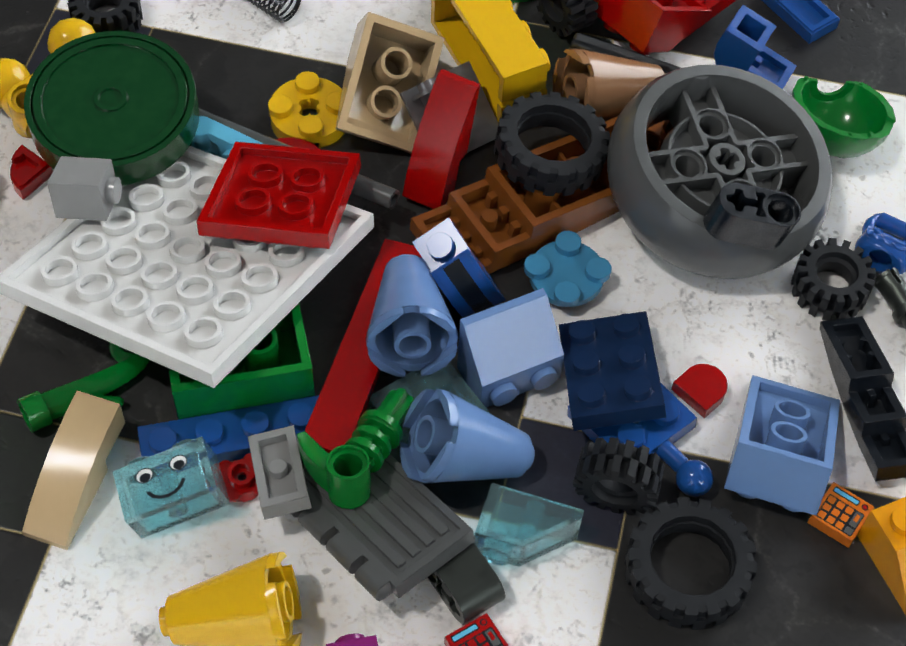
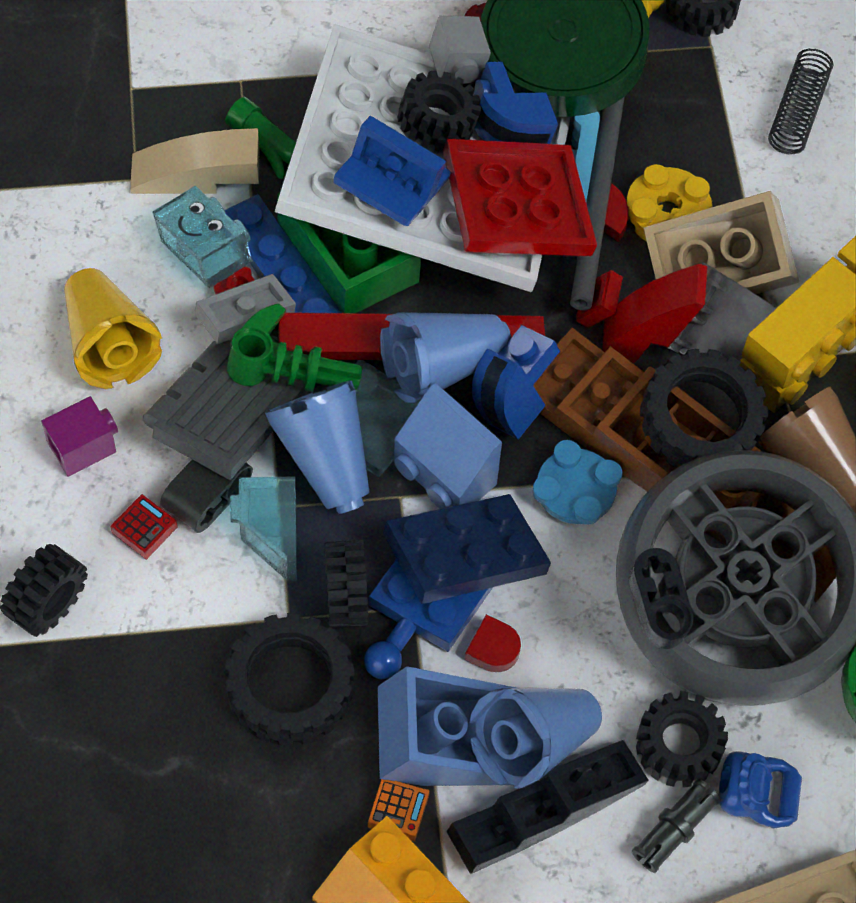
camera: 70 degrees right, 5 degrees up
none -> blue bracket [333,115,451,226]
none -> black tyre [397,71,481,152]
none -> medium blue cone [470,688,602,788]
none -> blue brick [474,62,558,144]
none -> red tile [576,270,623,328]

